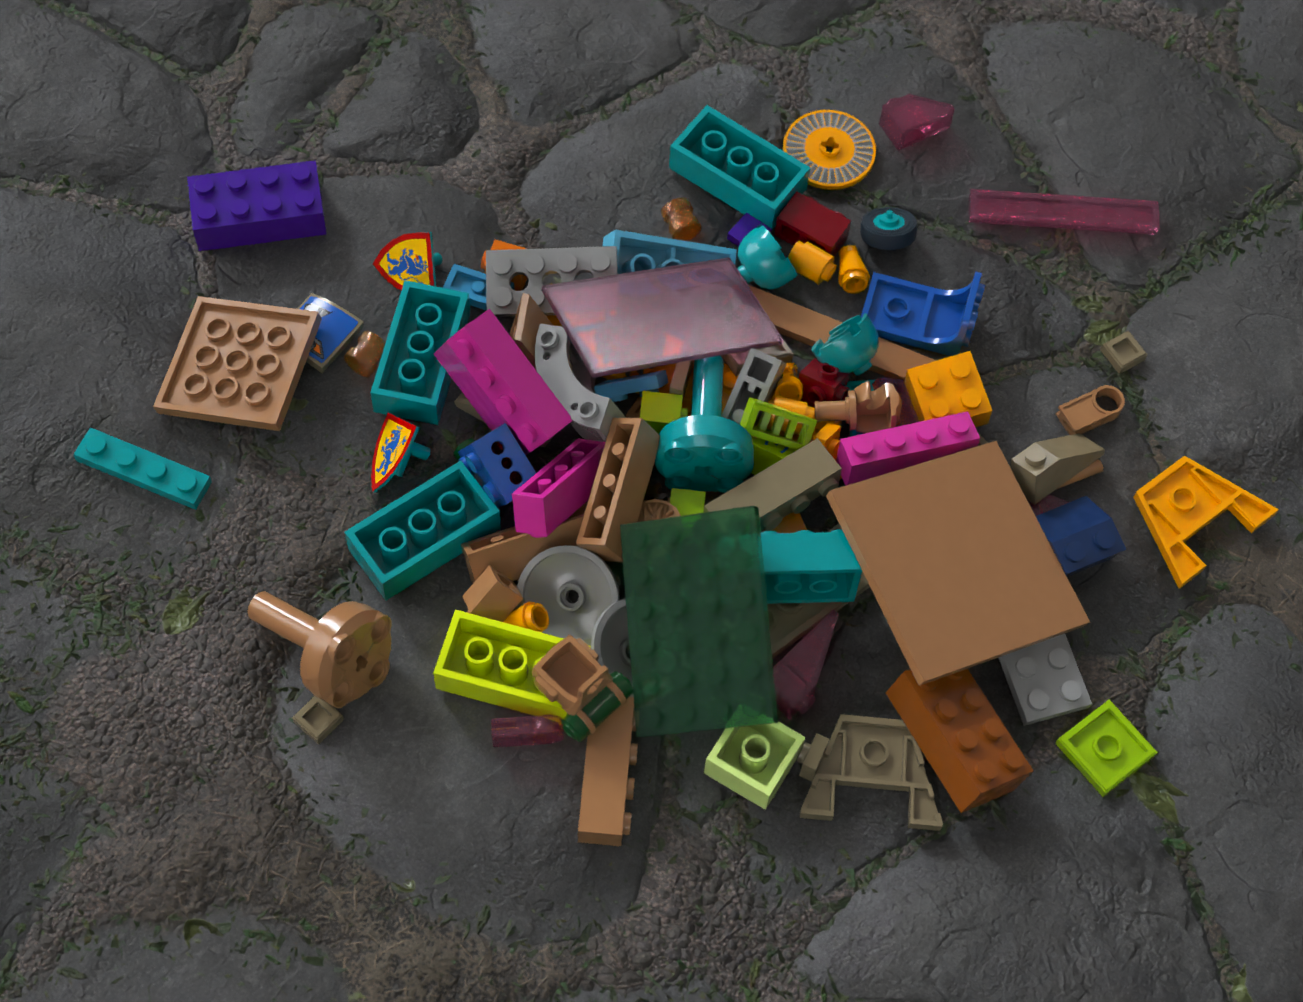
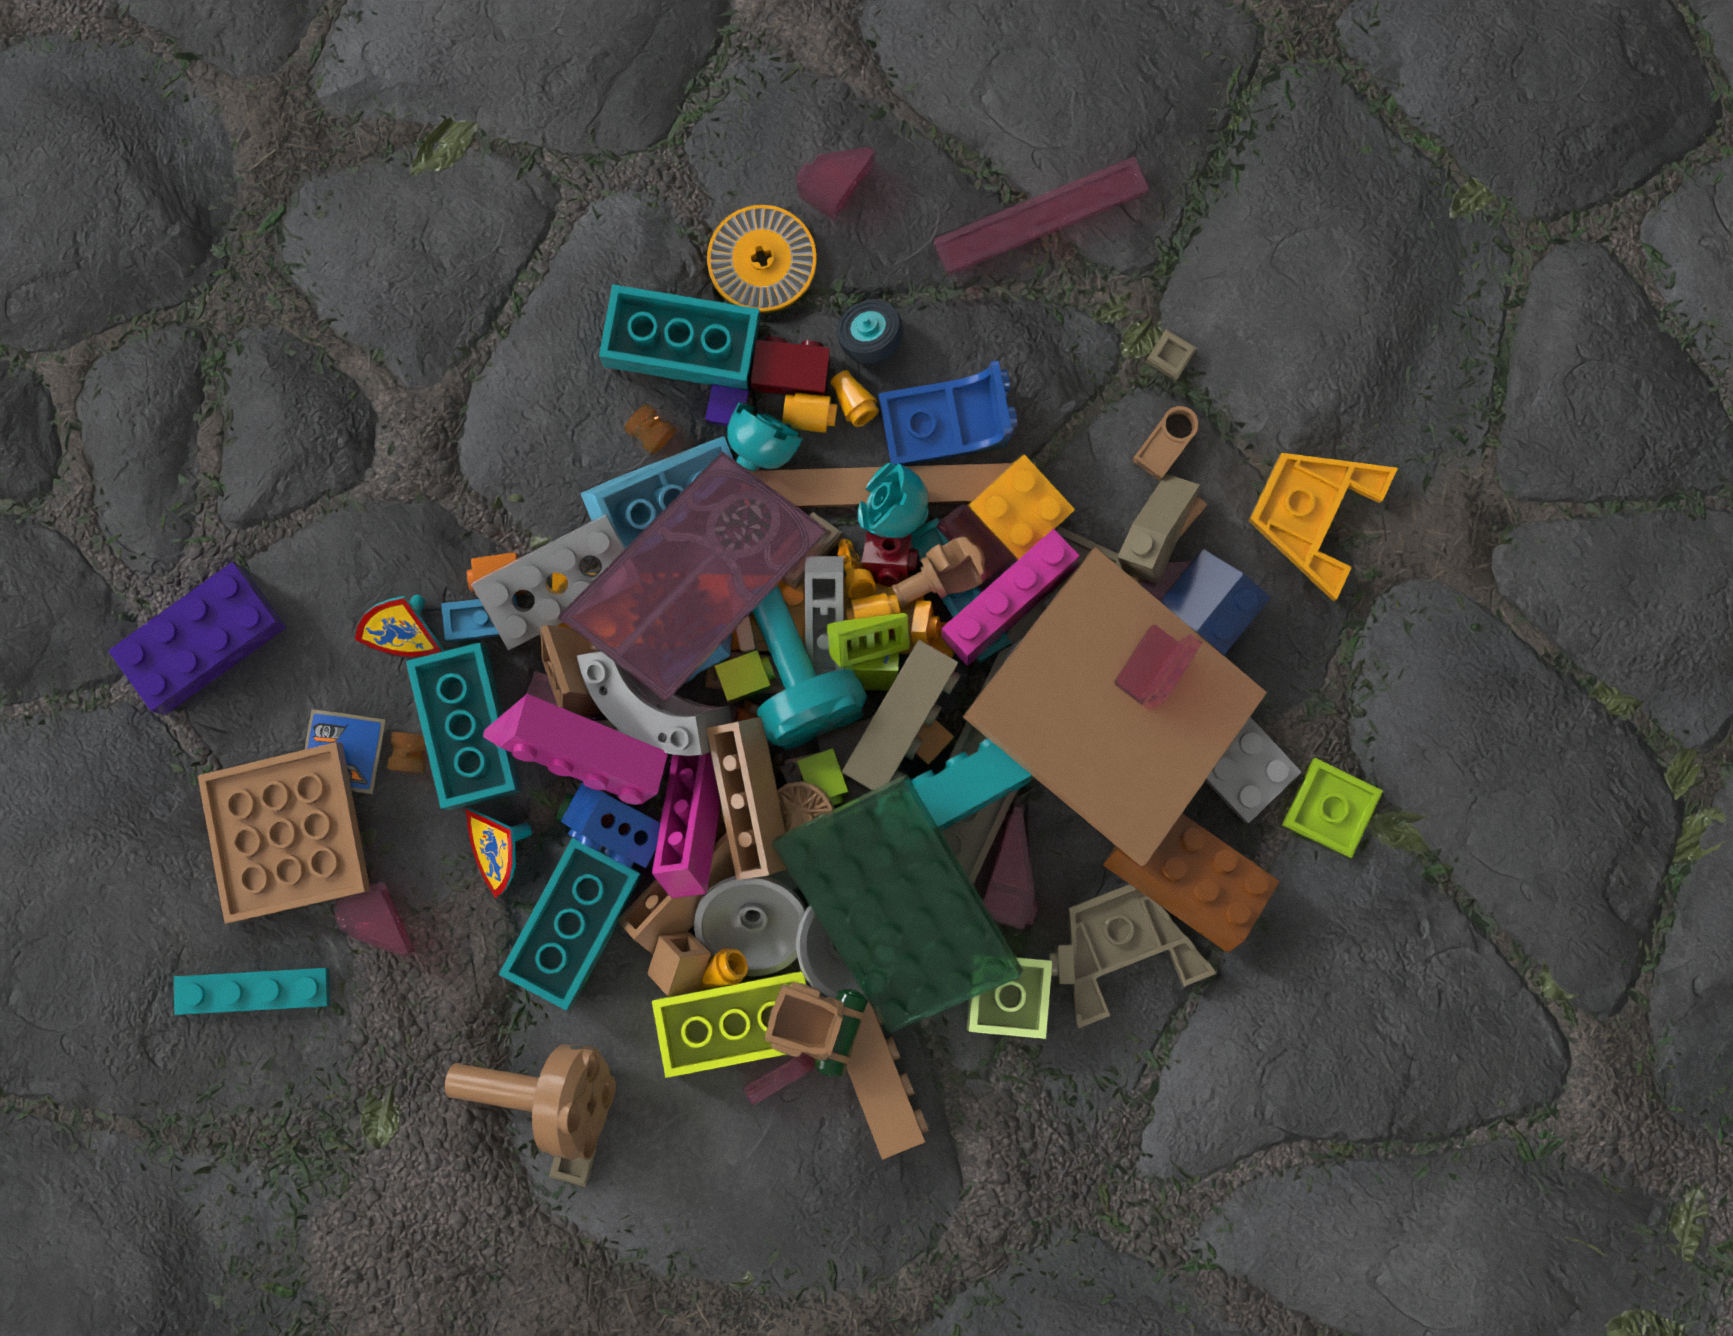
camera: 25 degrees left, 20 degrees up
none -> clear pink slope [335,883,416,955]
none -> clear pink panel [1114,625,1202,711]

